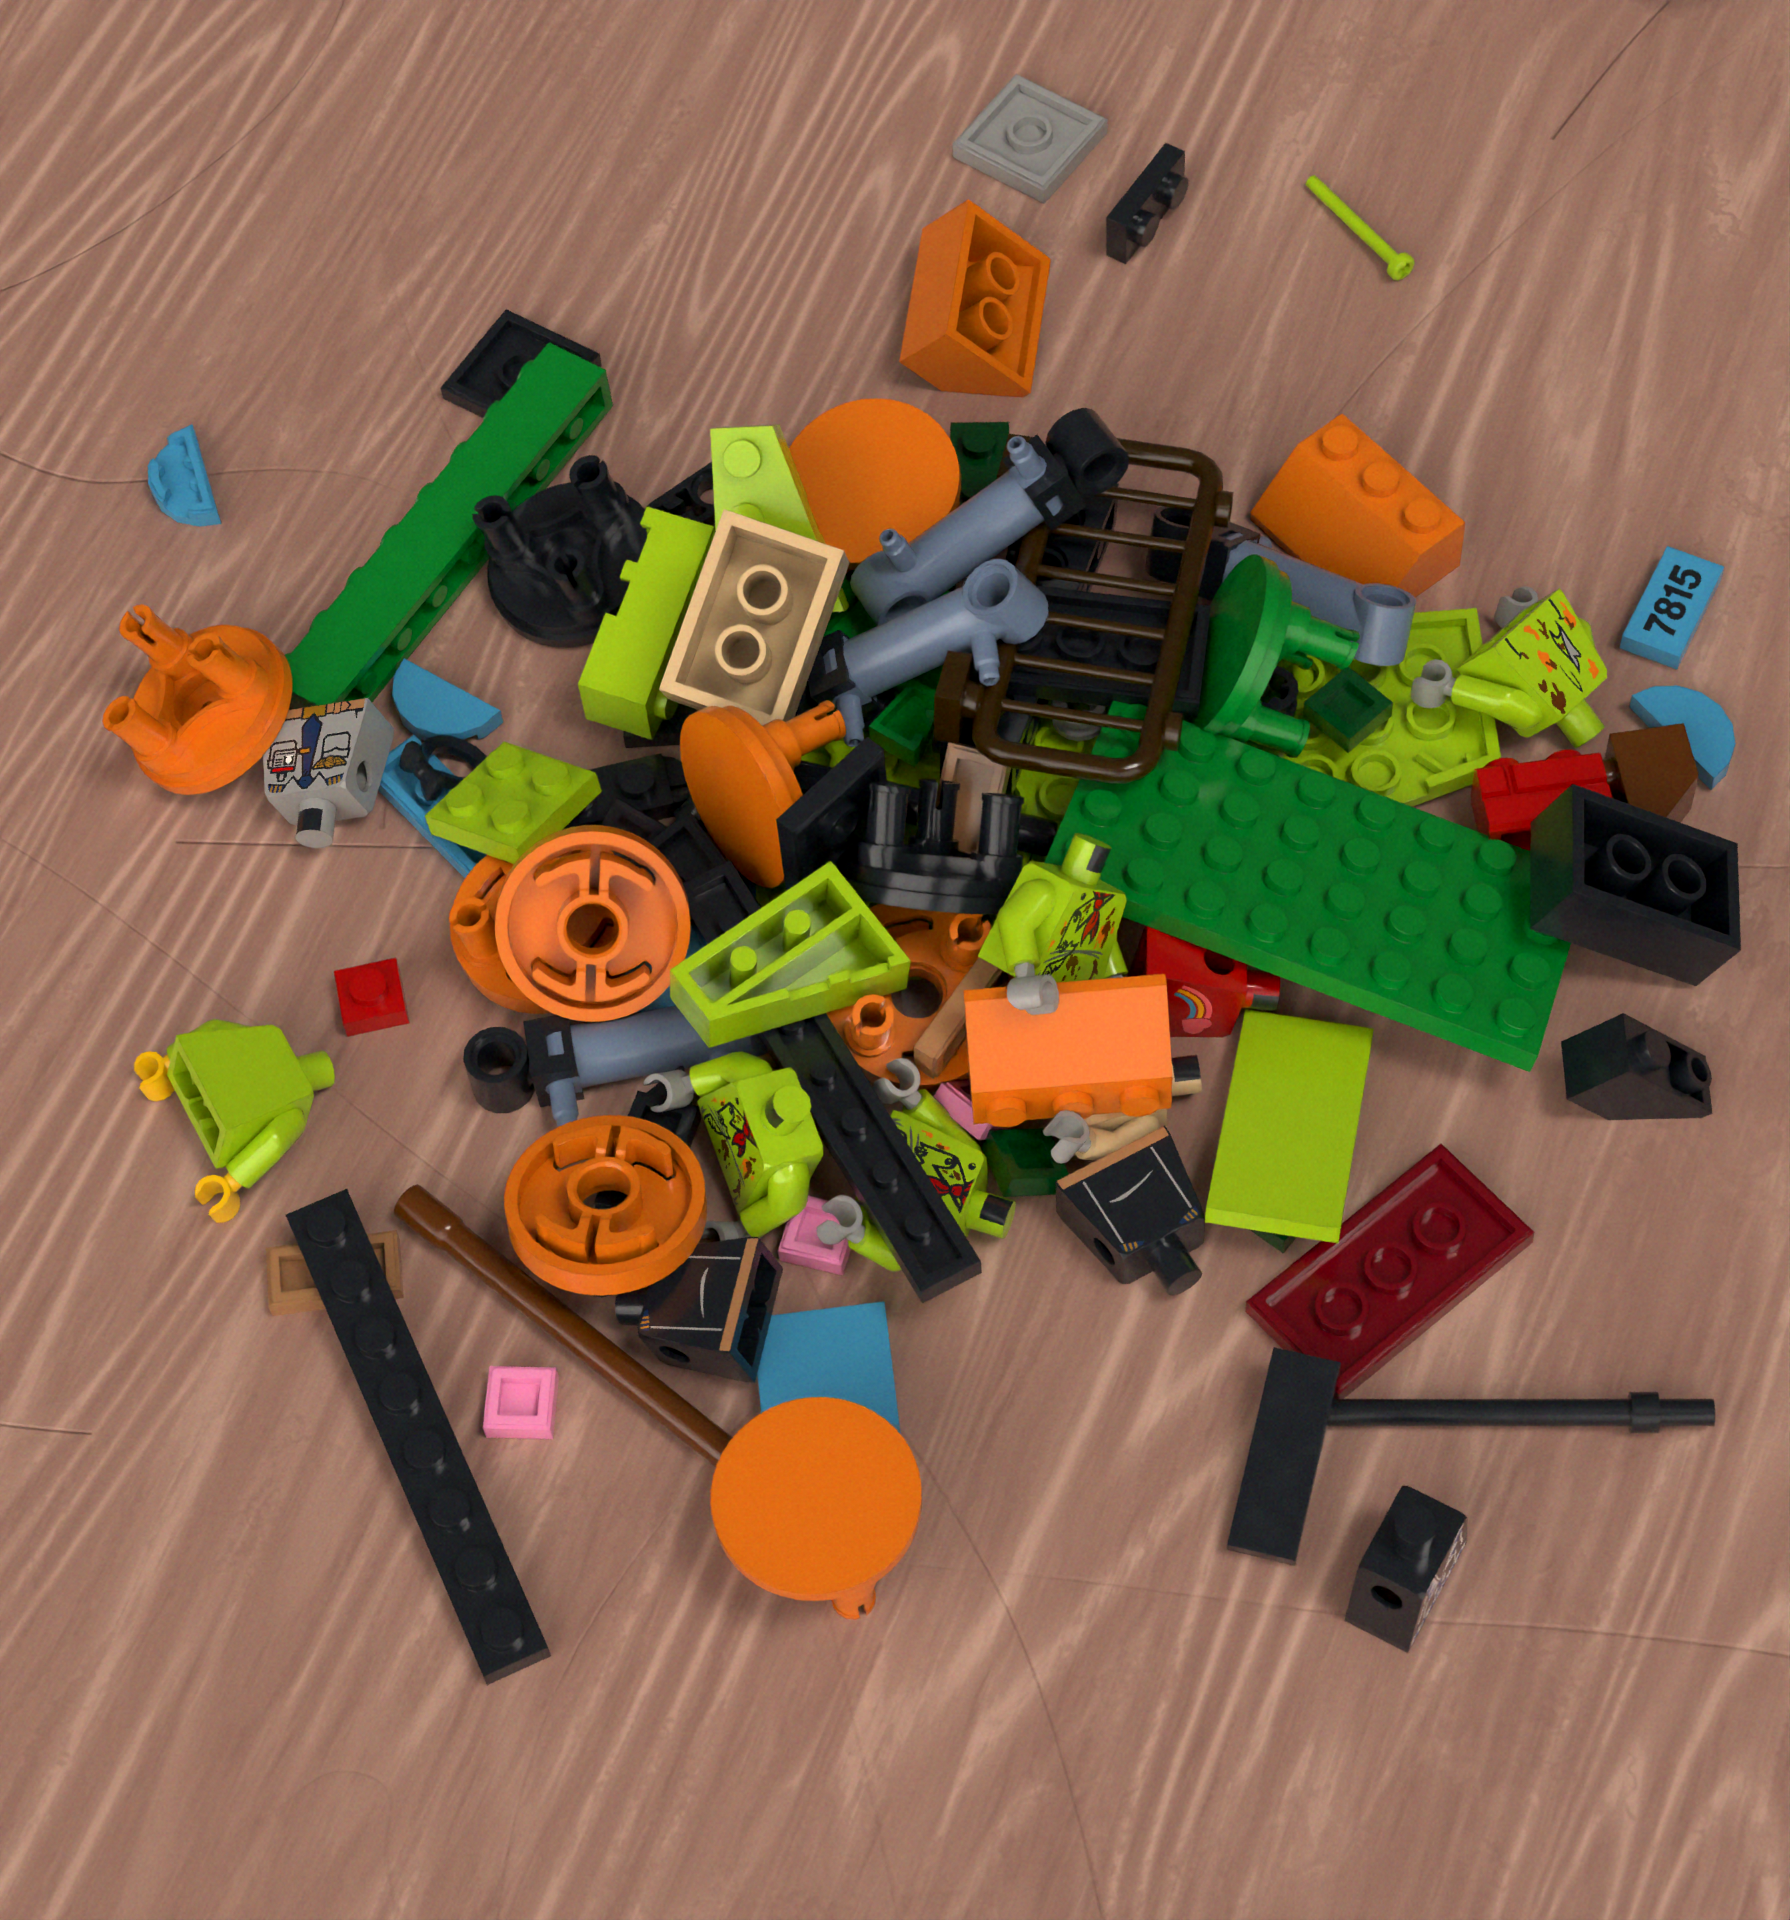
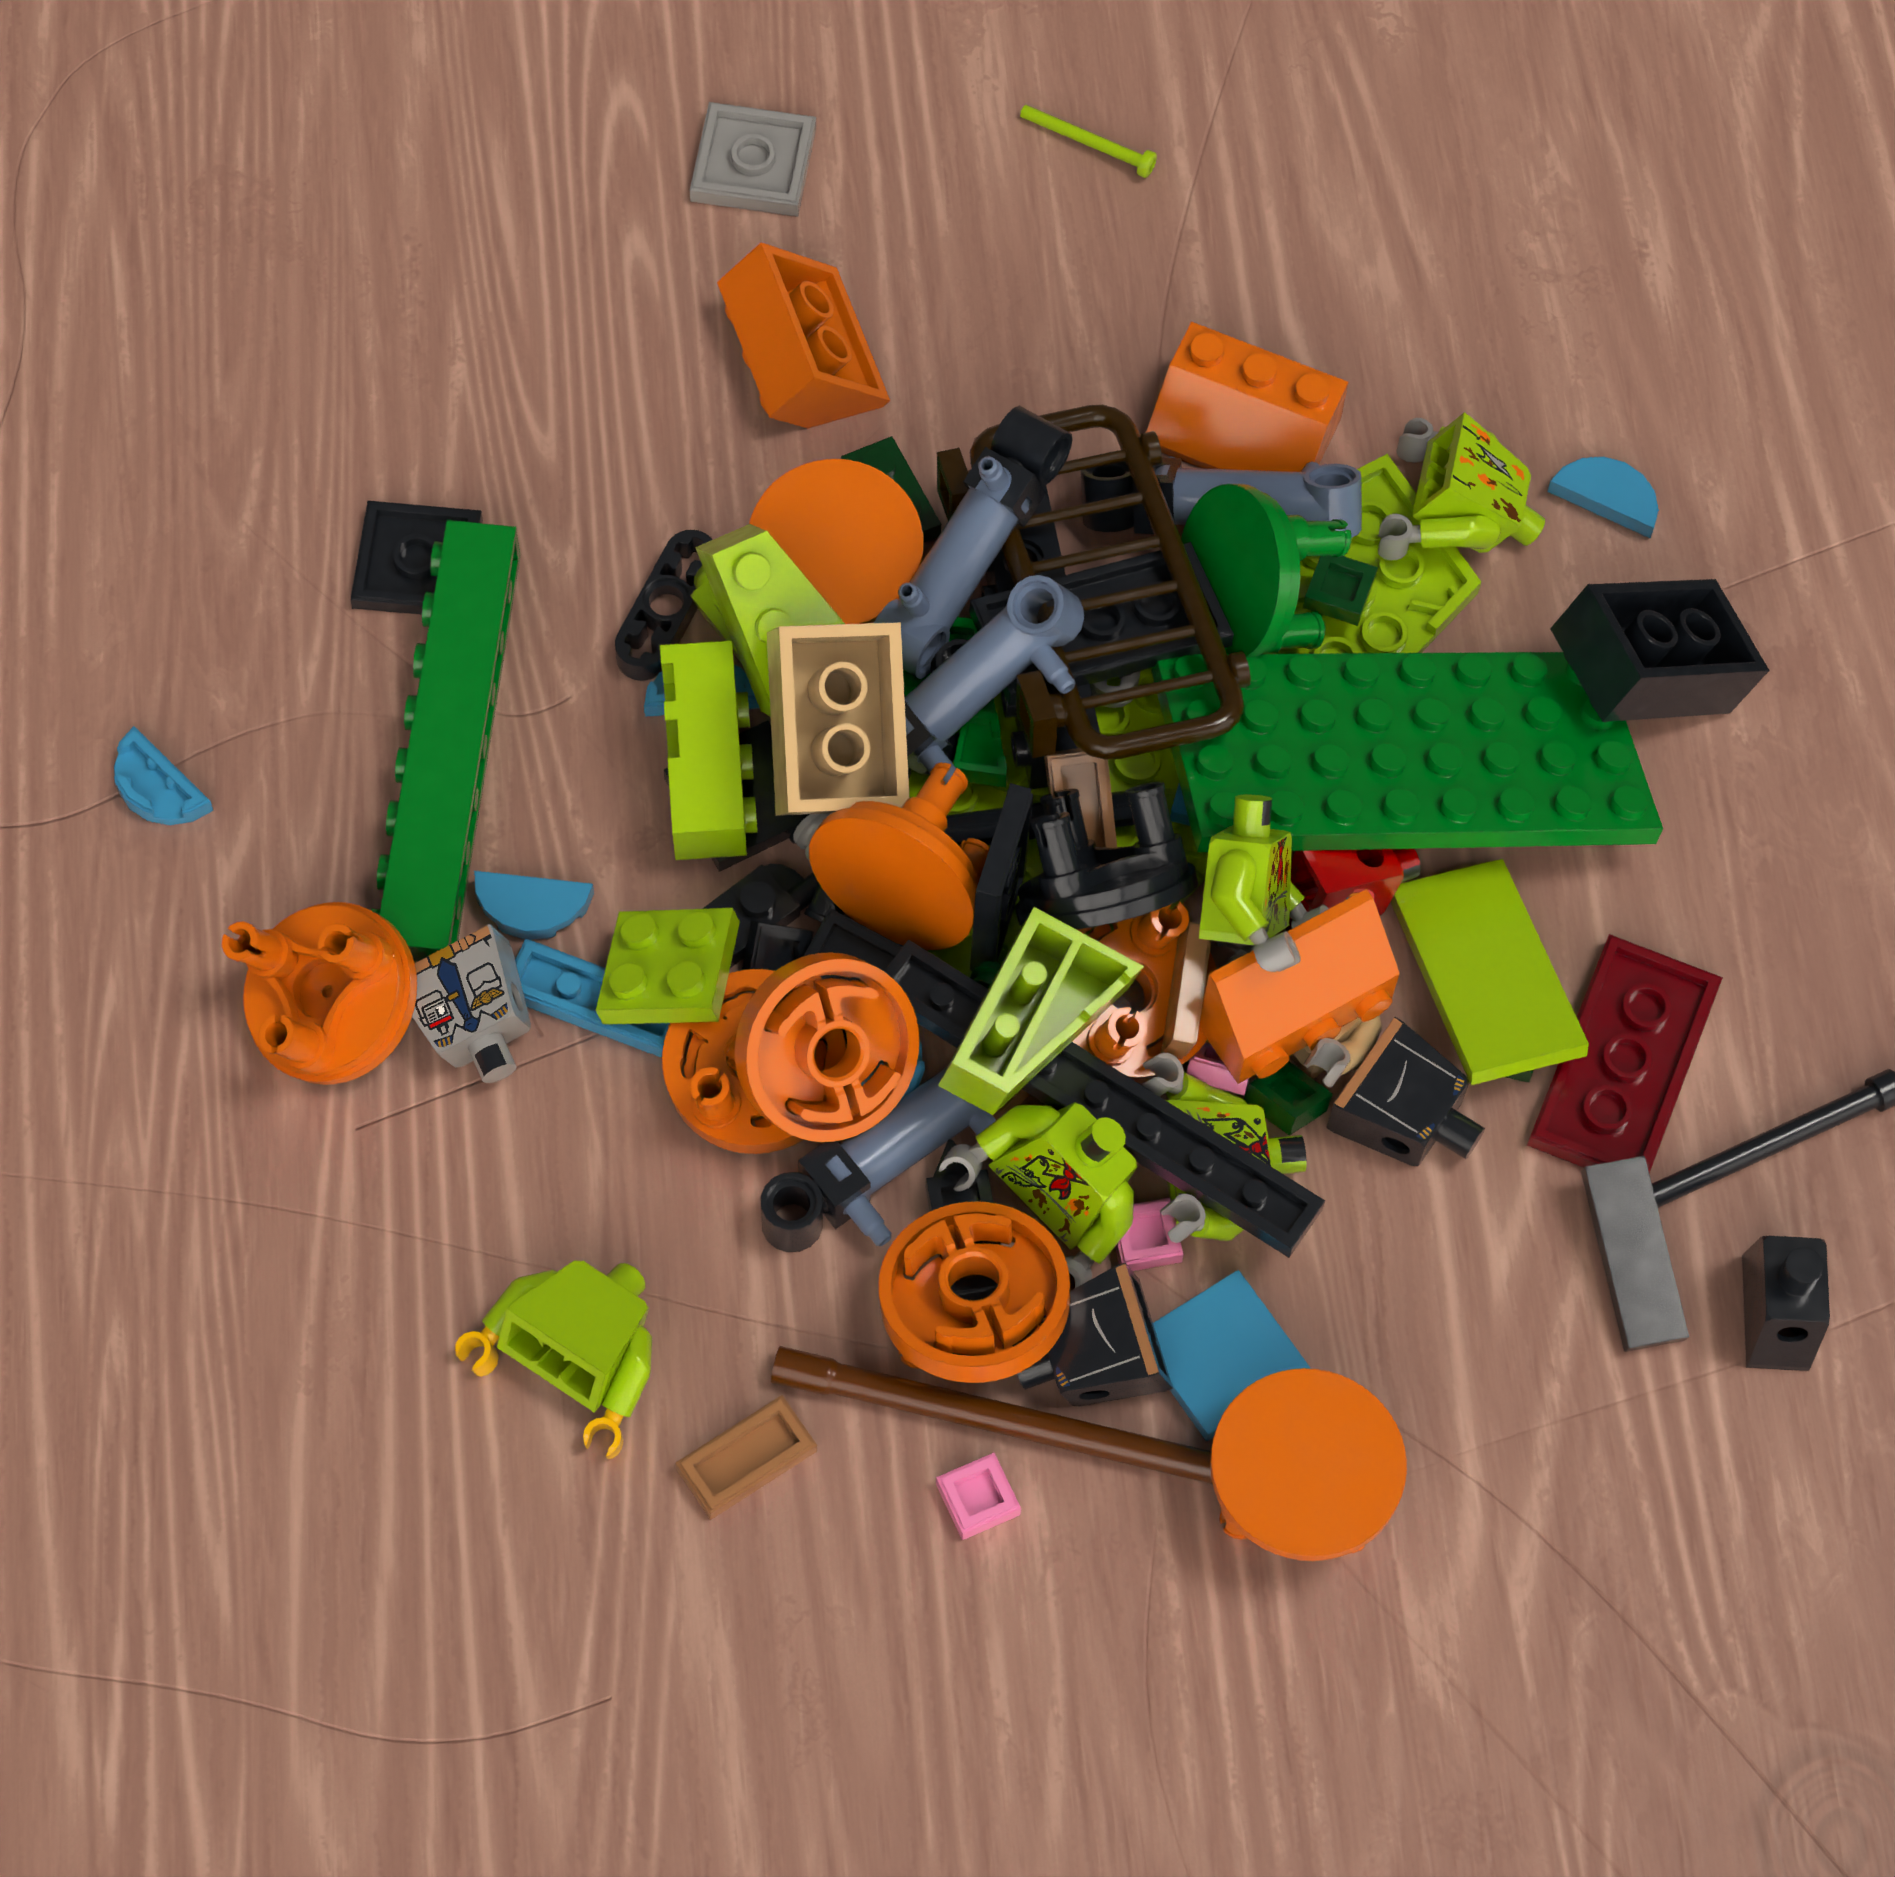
camera: 35 degrees left, 5 degrees up
black plate [286,1189,551,1685] -> none
red plate [334,958,410,1037] -> none
black piece [399,735,487,801] -> none
black piece [473,455,647,647] -> none
black plate [1106,143,1189,264] -> none
red brick [1471,749,1612,851] -> none
black slope [1561,1013,1713,1120] -> none
reddish brown slope [1603,723,1699,823] -> none
dark azure tile [1620,546,1724,669] -> none

